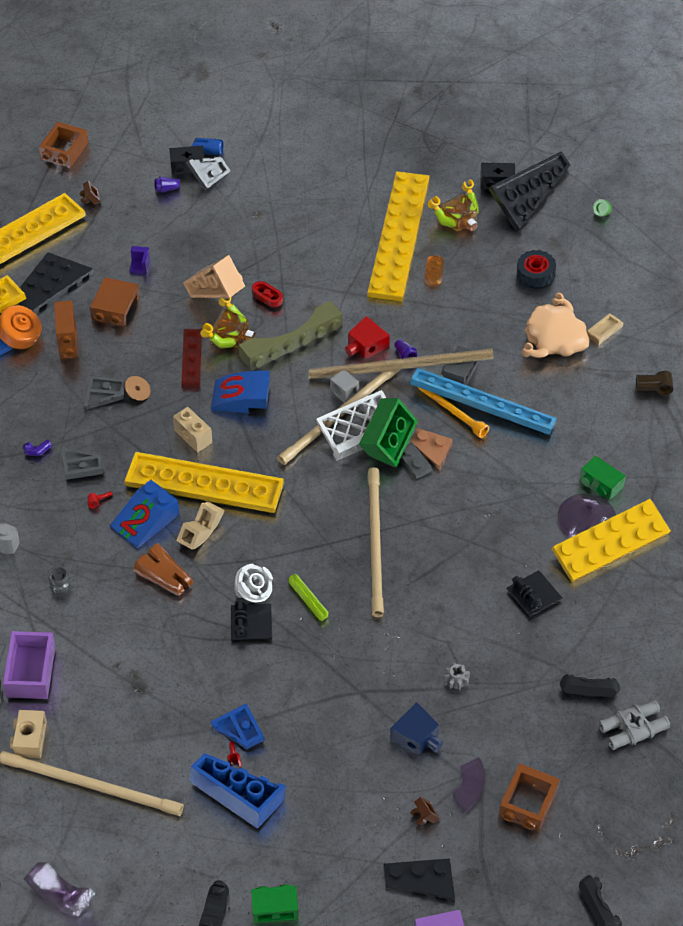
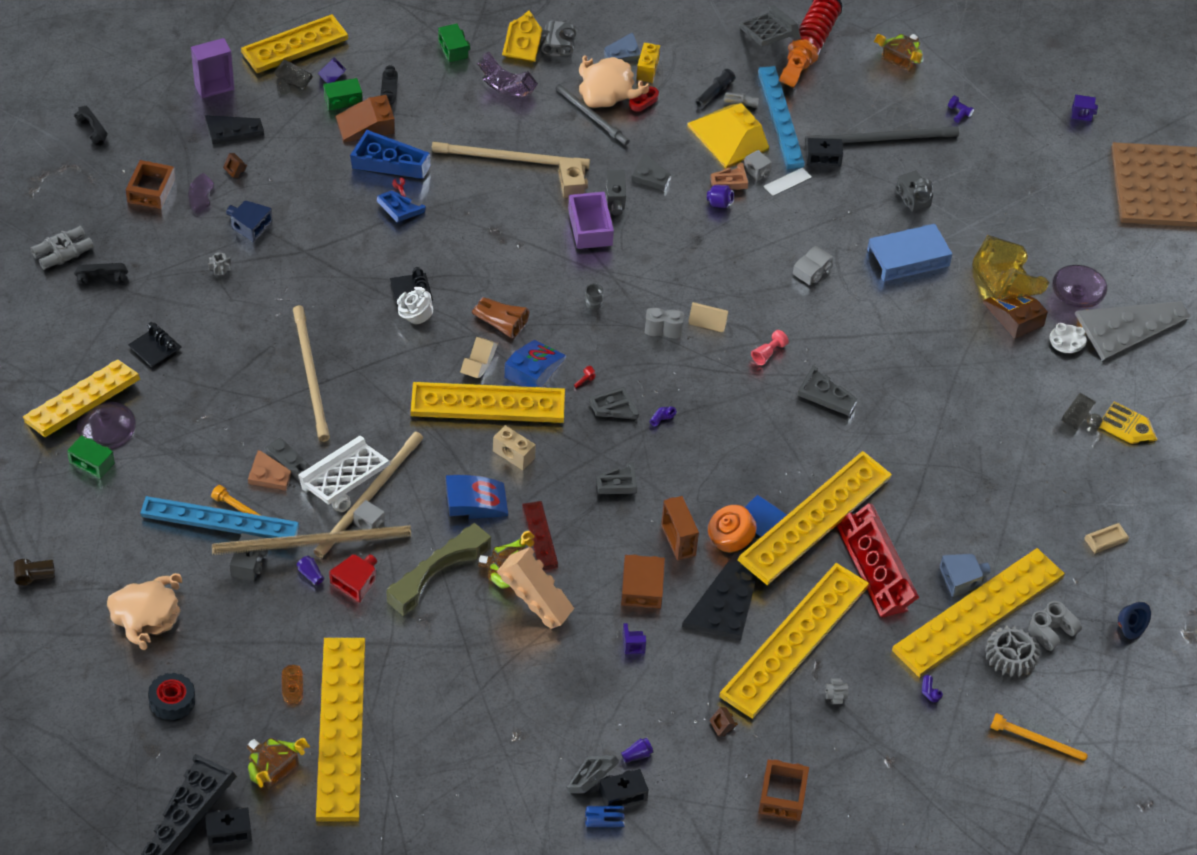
camera: 165 degrees right, 0 degrees up
medium nougat piece [125,376,151,401] -> none
red plate [252,281,283,307] -> none
lime axle [288,574,328,621] -> none
green slope [359,398,418,467] -> none
tan tile [586,313,623,345] -> none
bright green tile [593,199,611,217] -> none
none -> dark orange slope [336,95,395,142]

